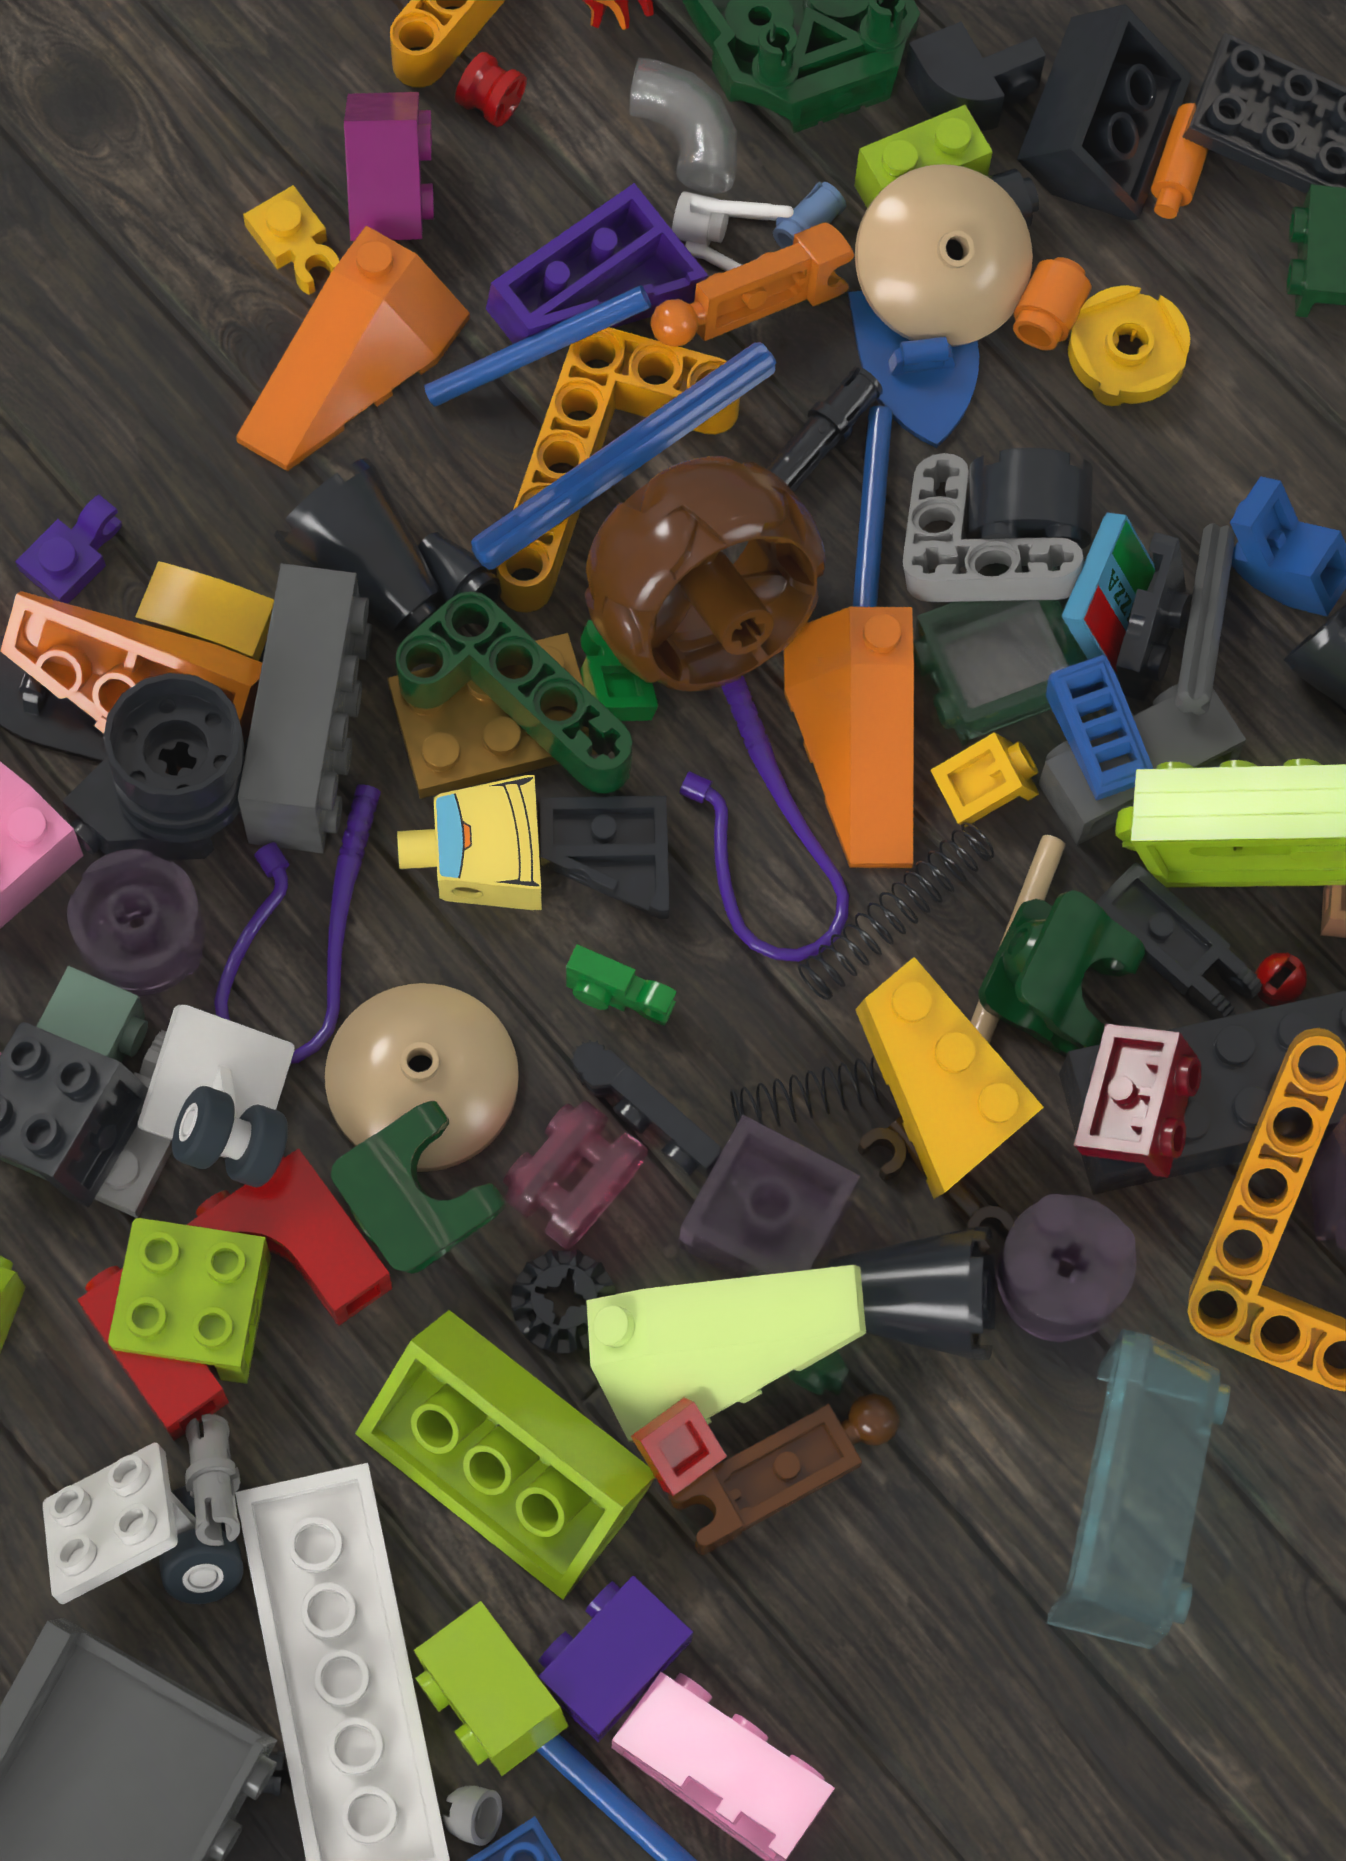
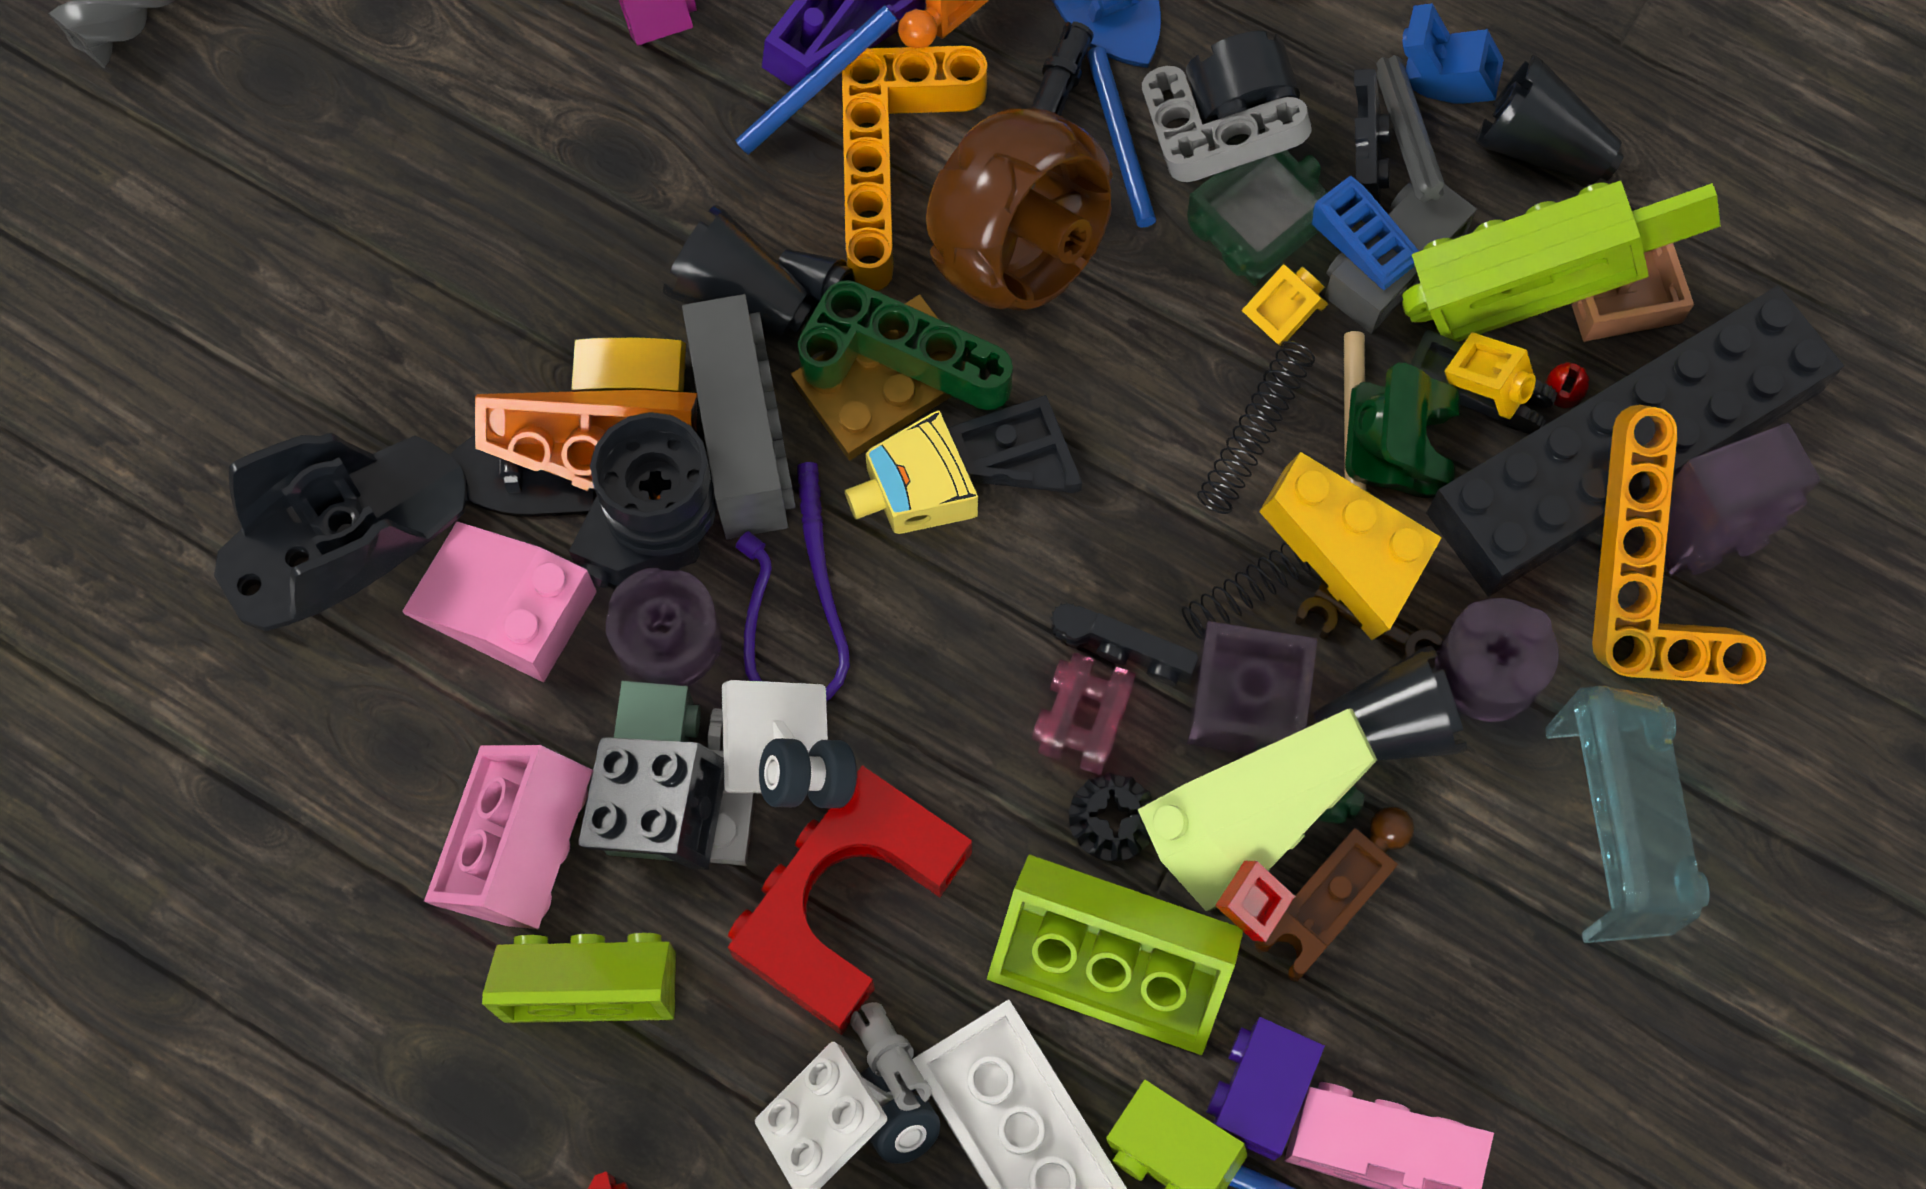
camera: 15 degrees left, 0 degrees up
dark purple plate [15,494,123,604] -> none
lime bracket [108,1218,271,1384] -> none
orange wedge [236,226,470,471] -> none
yellow plate [243,185,339,295] -> none
tan dish [325,983,519,1172] -> none
dark green piece [331,1101,507,1274] -> none
blue axle [471,342,776,570] -> none
green plate [566,944,677,1026] -> none
green plate [580,620,658,721] -> none
dark purple piece [679,676,850,962] -> none
orange wedge [783,607,914,868] -> none
tile [1062,513,1155,681] -> none
bracket [1074,1024,1202,1178] -> none
none -> yellow bracket [1444,332,1536,419]

